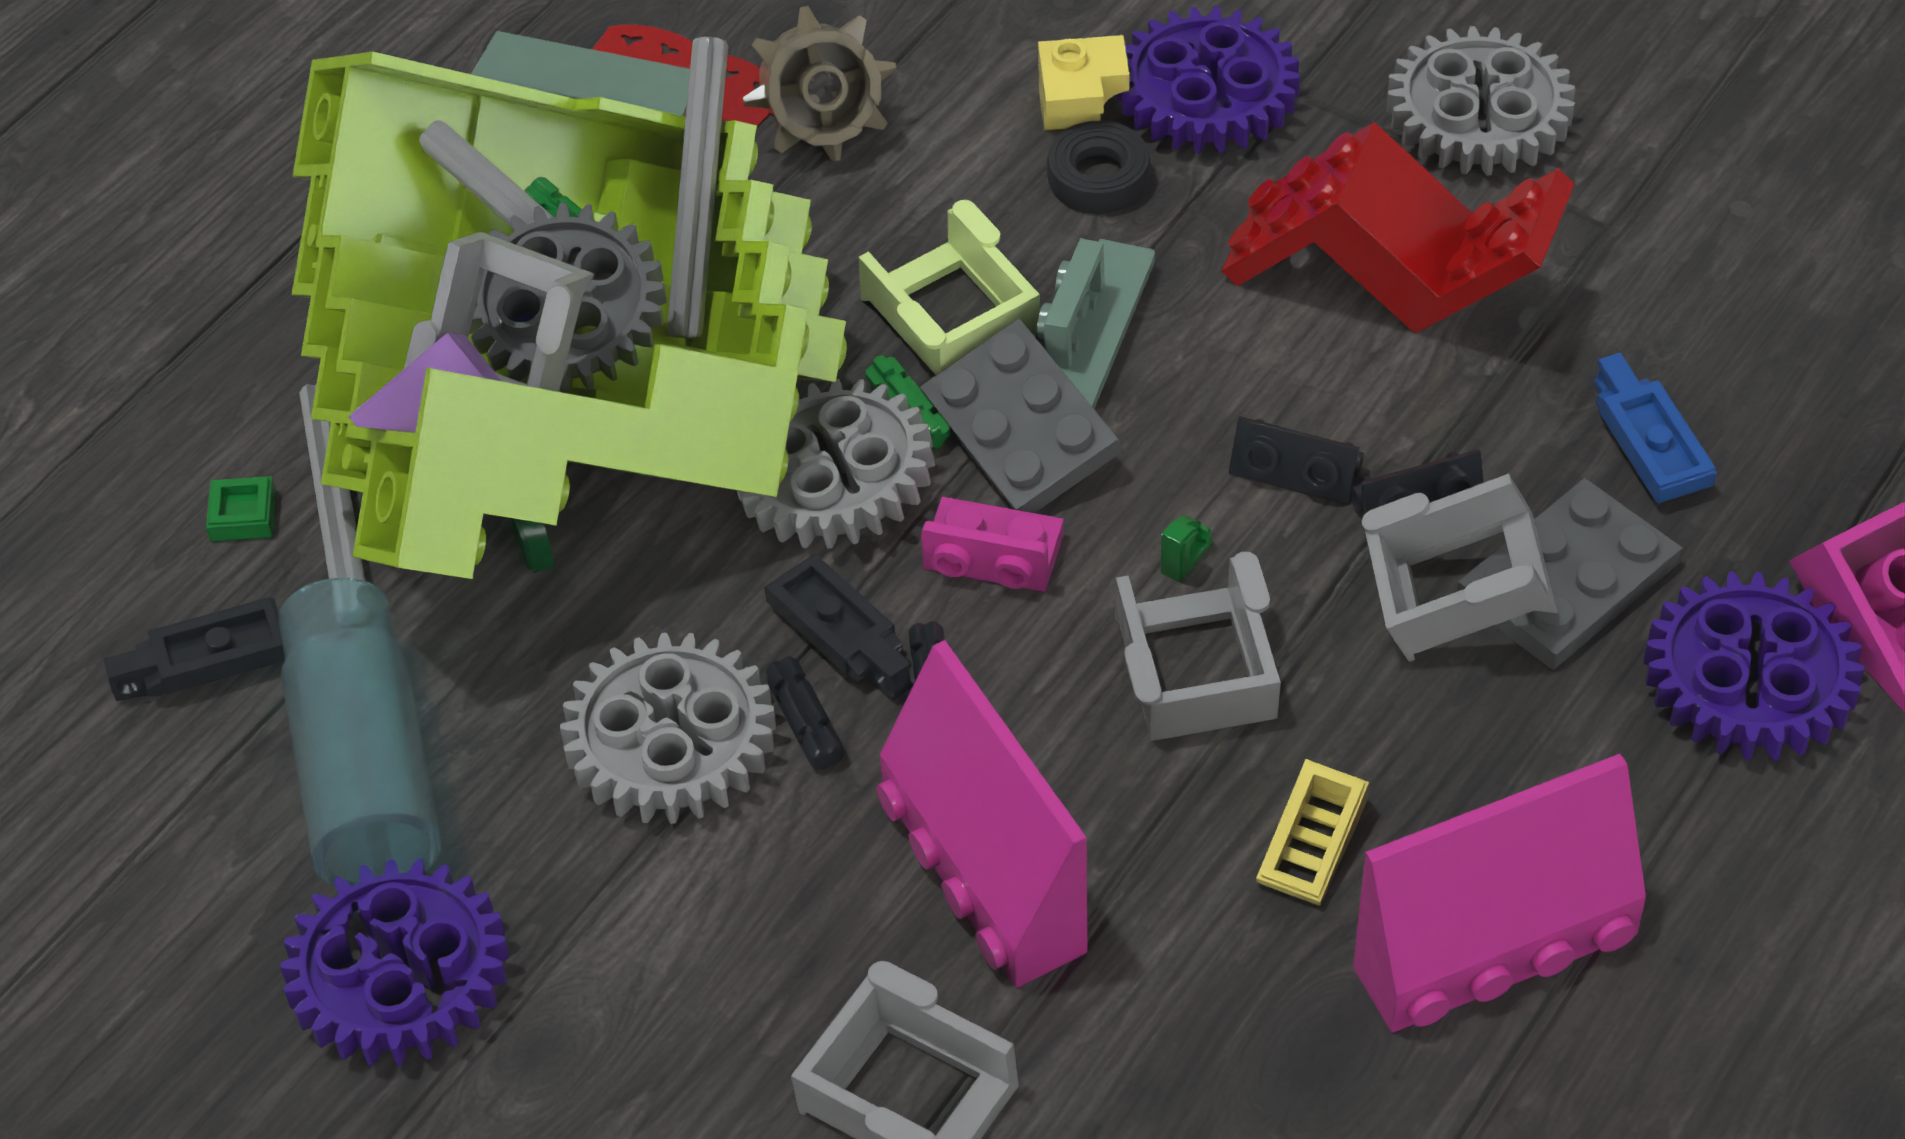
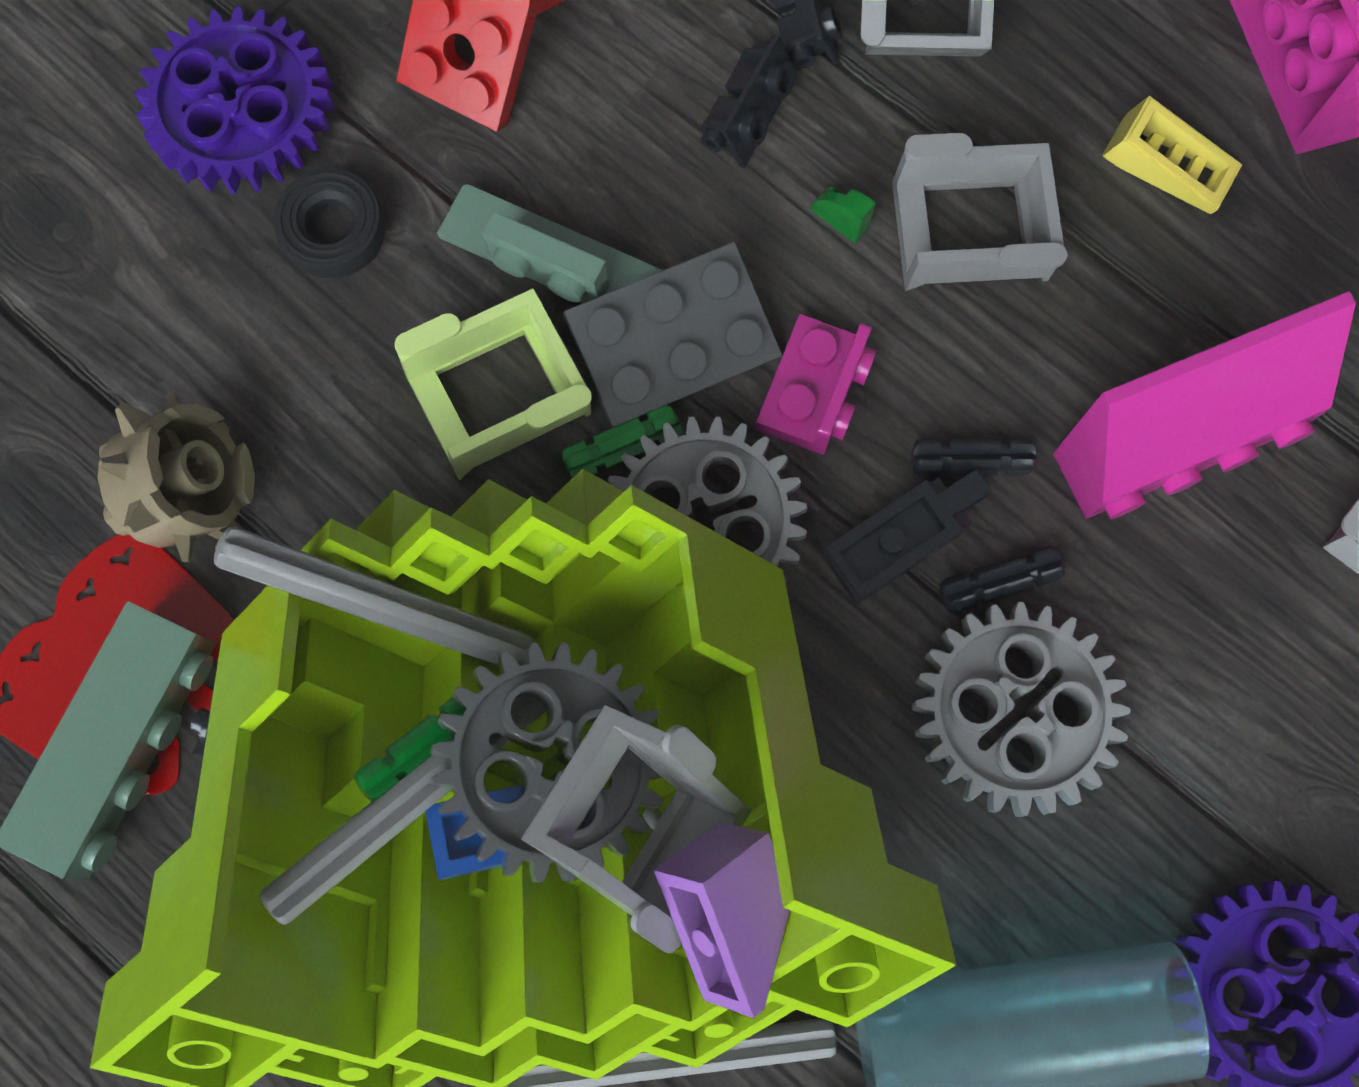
camera: 85 degrees left, 25 degrees up
light yellow brick [1038,35,1129,131] -> none

